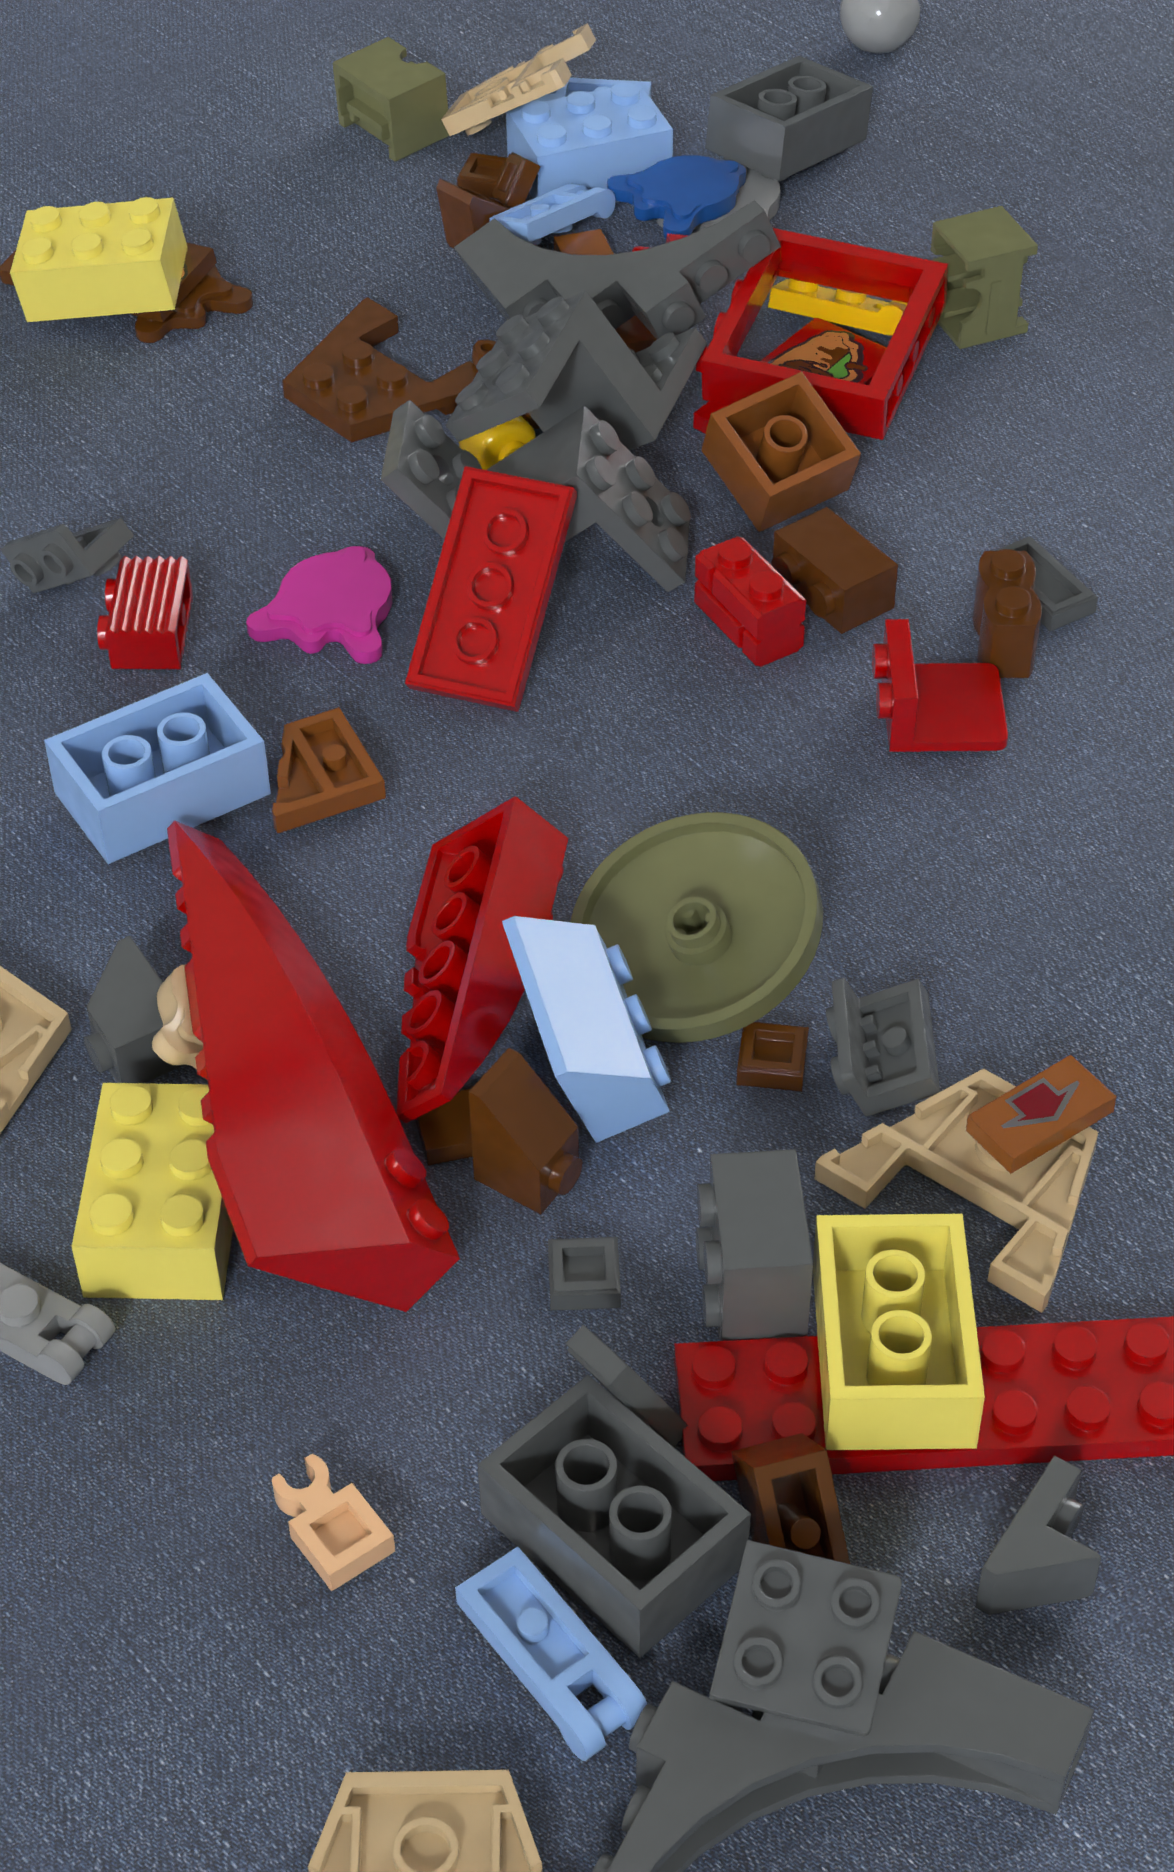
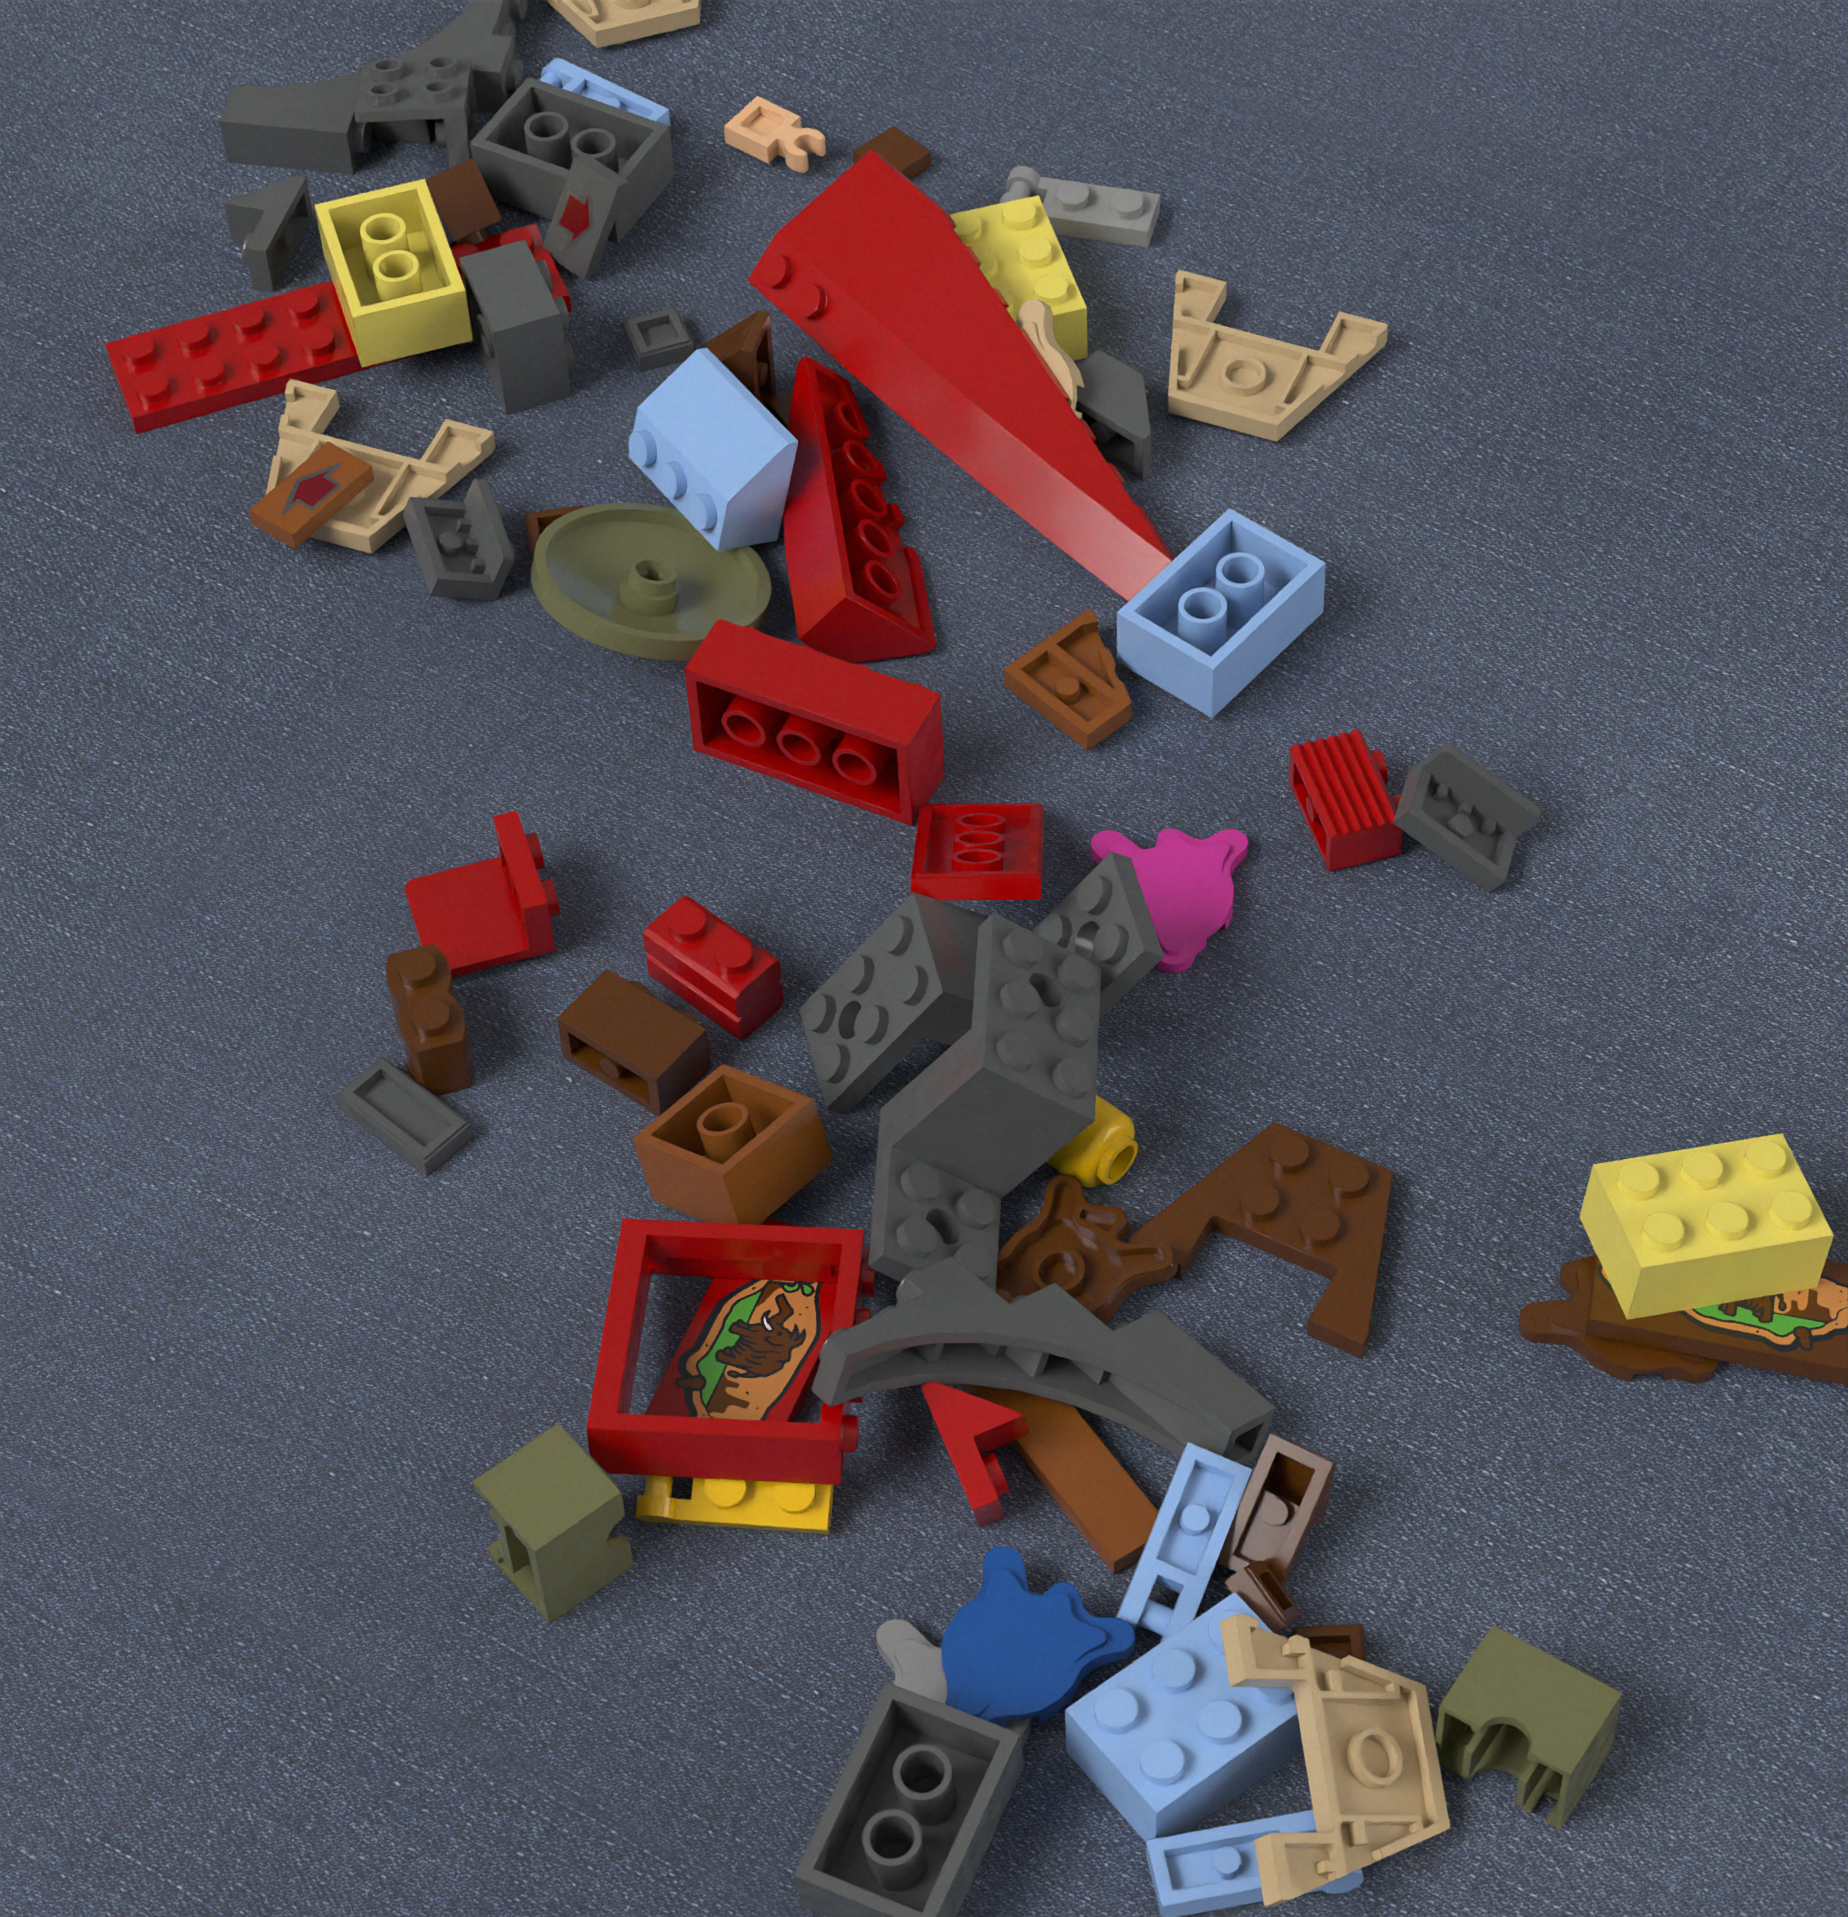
camera: 165 degrees right, 5 degrees up
none -> red brick [684,618,945,827]
none -> reddish brown tile [853,126,931,180]

